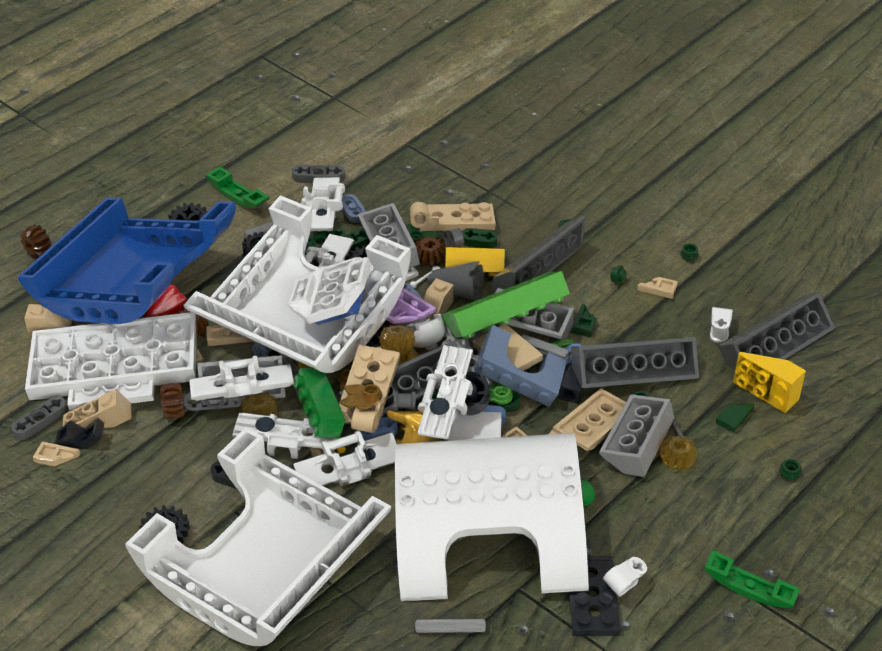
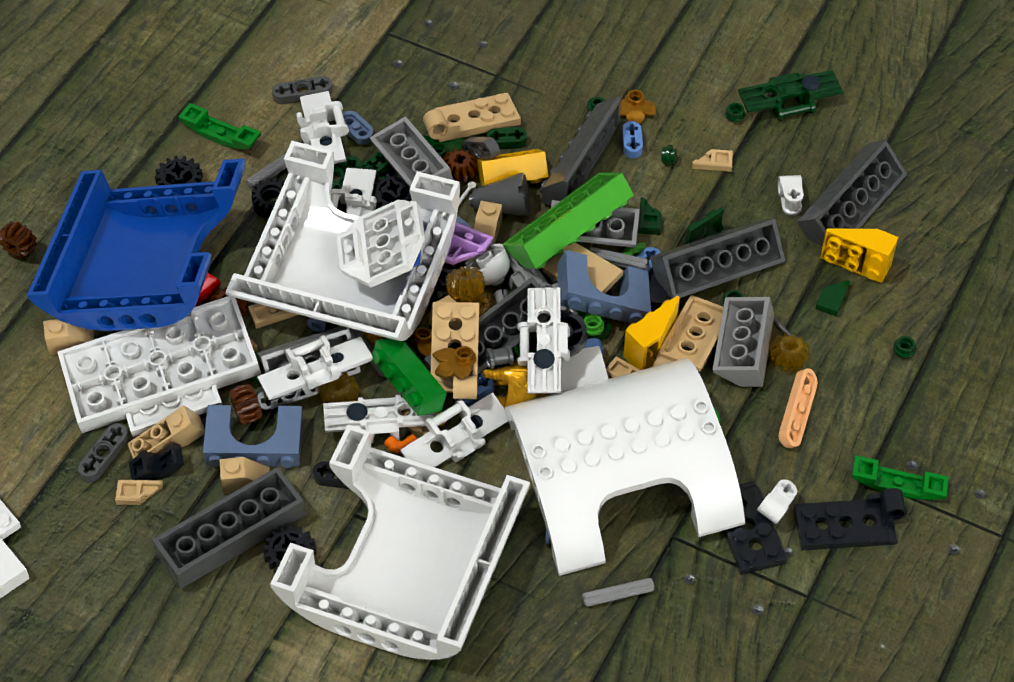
camera: 15 degrees left, 10 degrees up
none -> dark grey brick [152,467,306,589]
none -> sand blue arch [203,405,303,468]
none -> tan slope [220,457,270,495]
none -> orange arm [384,434,417,455]
none -> pearl gold plate [620,90,656,124]
none -> medium blue beam [622,121,643,159]
none -> yellow slope [623,295,680,370]
none -> dark green piece [685,207,725,244]
none -> dark green piece [738,70,843,120]
none -> light nougat plate [779,368,818,448]
none -> black hinge [793,488,907,551]

